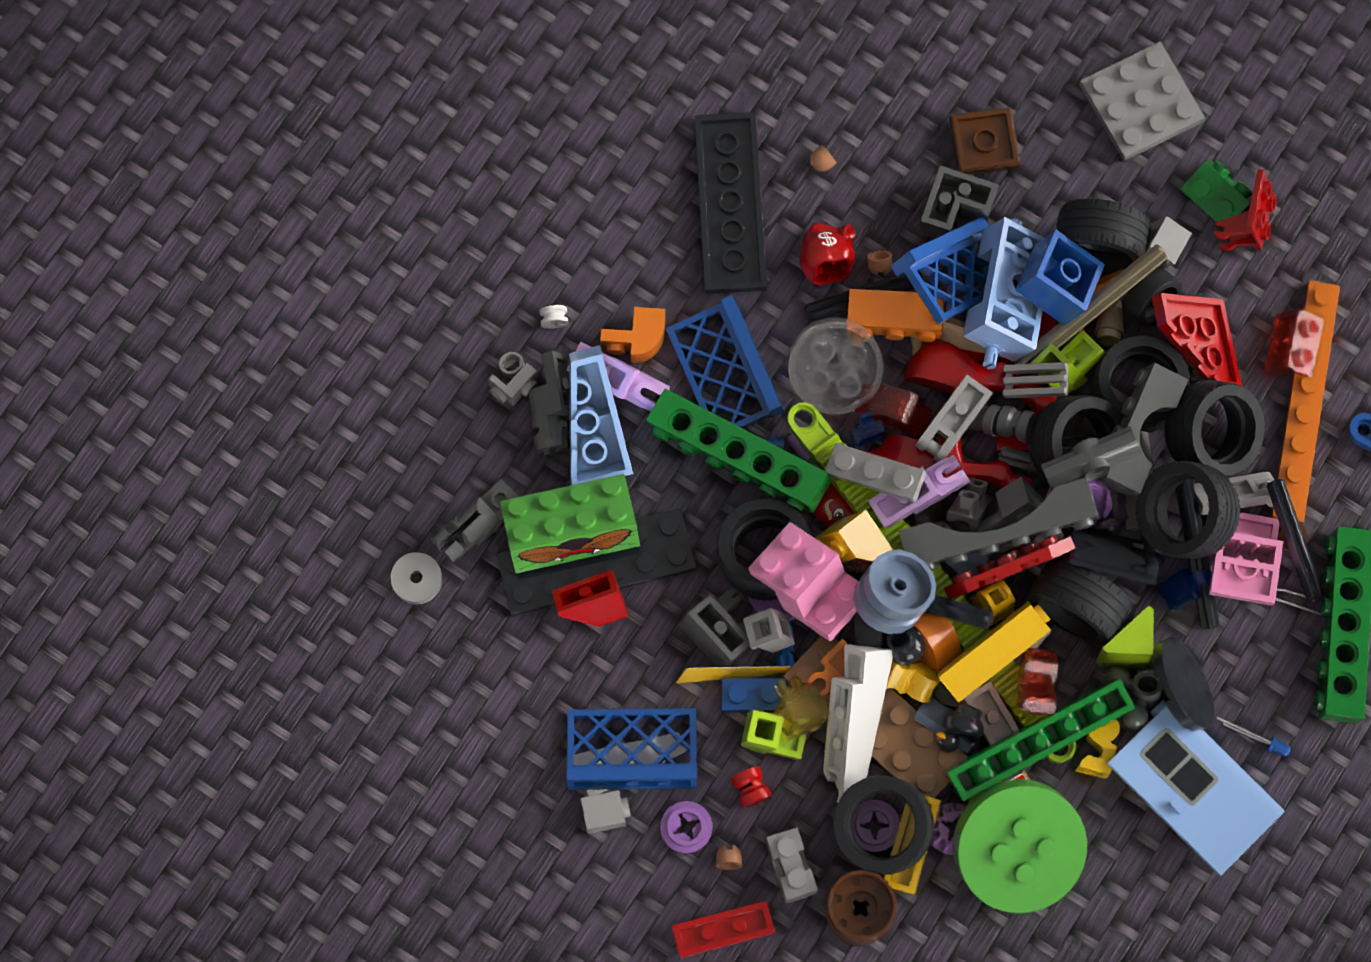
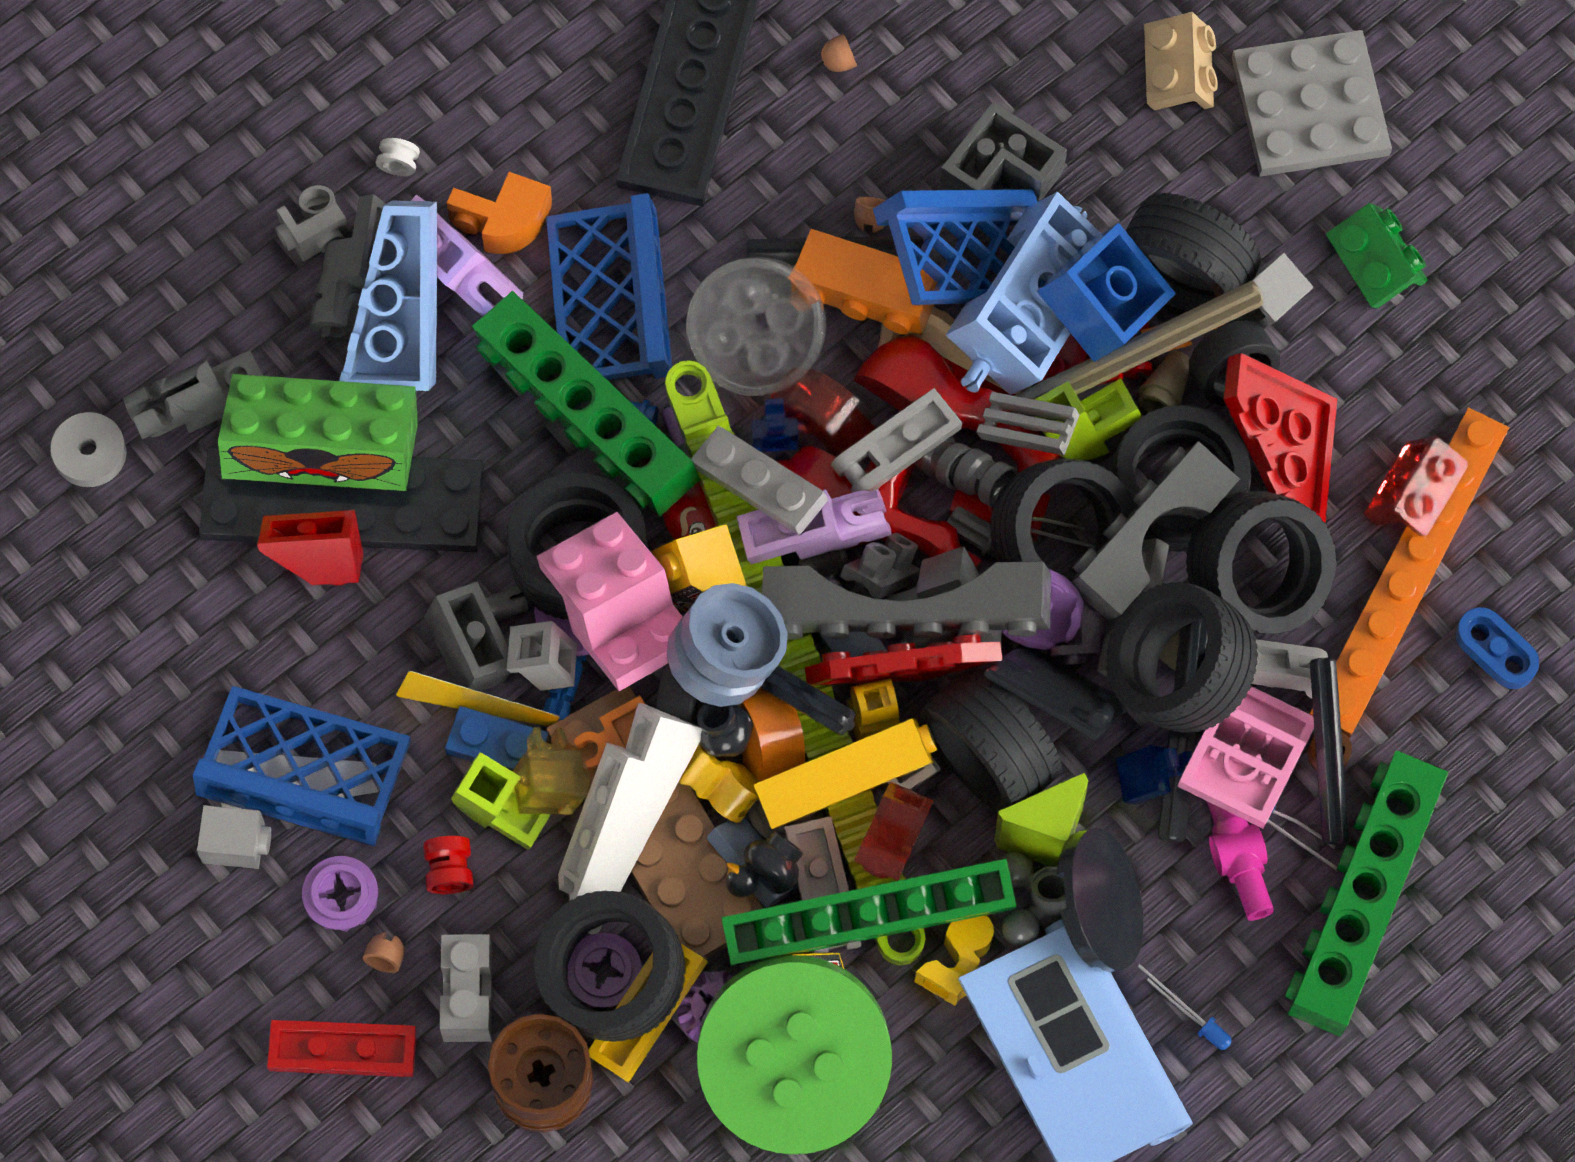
camera: 15 degrees right, 5 degrees down
red piece [800,223,855,285] -> none
reddish brown plate [950,107,1021,175] -> none
dark grey piece [1041,426,1142,490] -> none
red plate [1213,169,1277,251] -> none
none -> tan bracket [1144,12,1218,111]
none -> dark pink pin [1206,801,1274,921]

